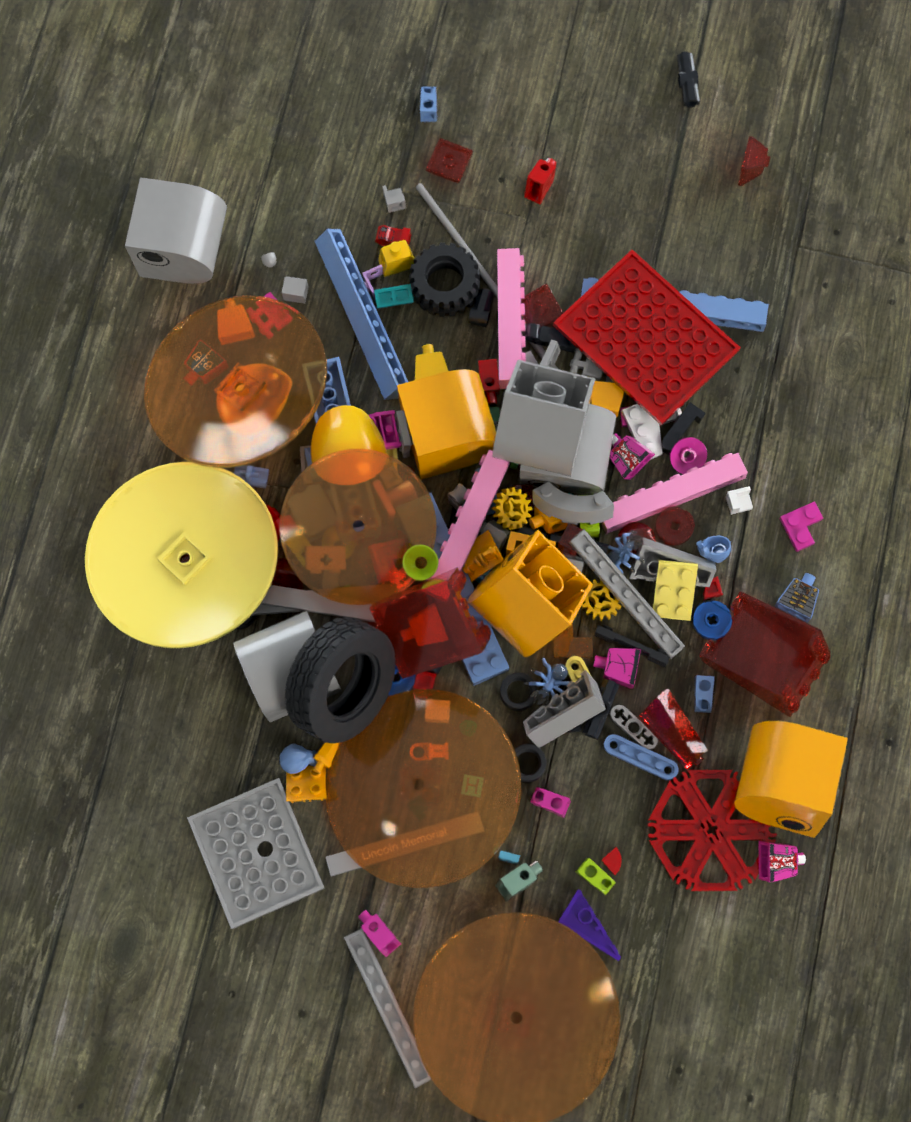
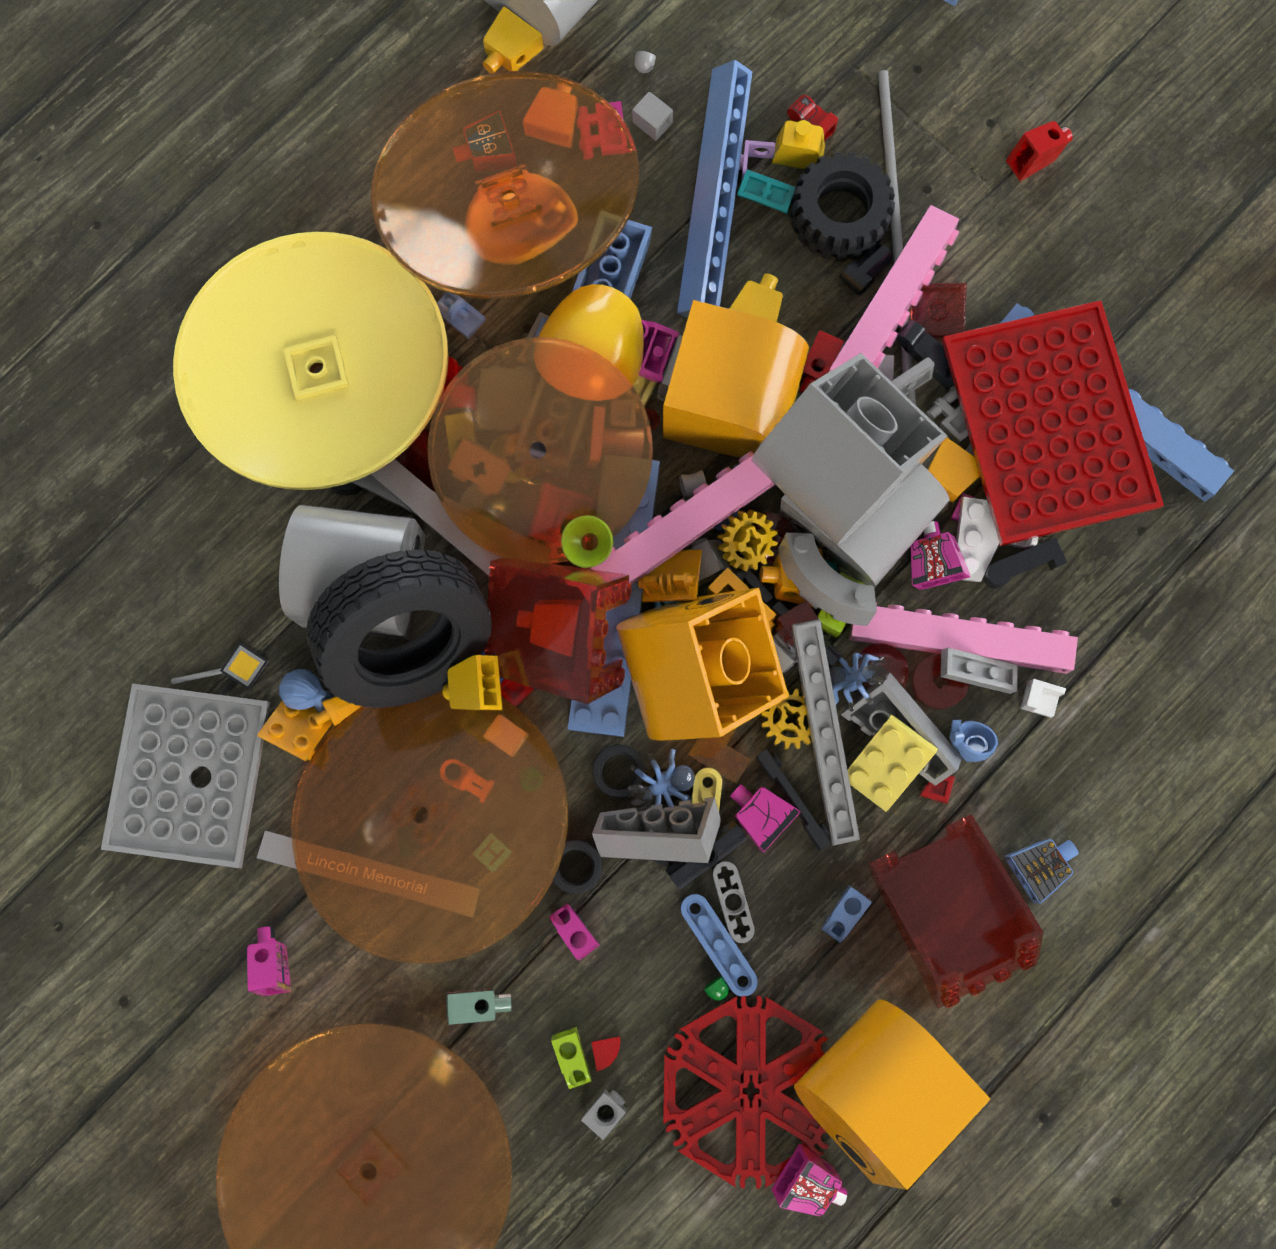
camera: 30 degrees right, 5 degrees up
light grey tile [344,928,433,1088] -> none
light grey panel [382,185,406,213] -> none
clear red plate [426,138,473,184] -> none
medium azure tile [499,850,520,865] -> none
dark purple wing [558,889,621,961] -> none
clear red slope [638,688,707,769] -> none
dark pink dish [670,437,707,474] -> none
blue plate [693,601,732,640] -> none
dark pink plate [779,502,823,552] -> none
none -> piece [171,642,269,690]
none -> yellow torso [442,655,502,710]
none -> yellow torso [482,6,544,74]
none -> light grey brick [581,1089,627,1140]
none -> green hinge [704,975,729,1000]
none -> light grey plate [941,648,1018,694]

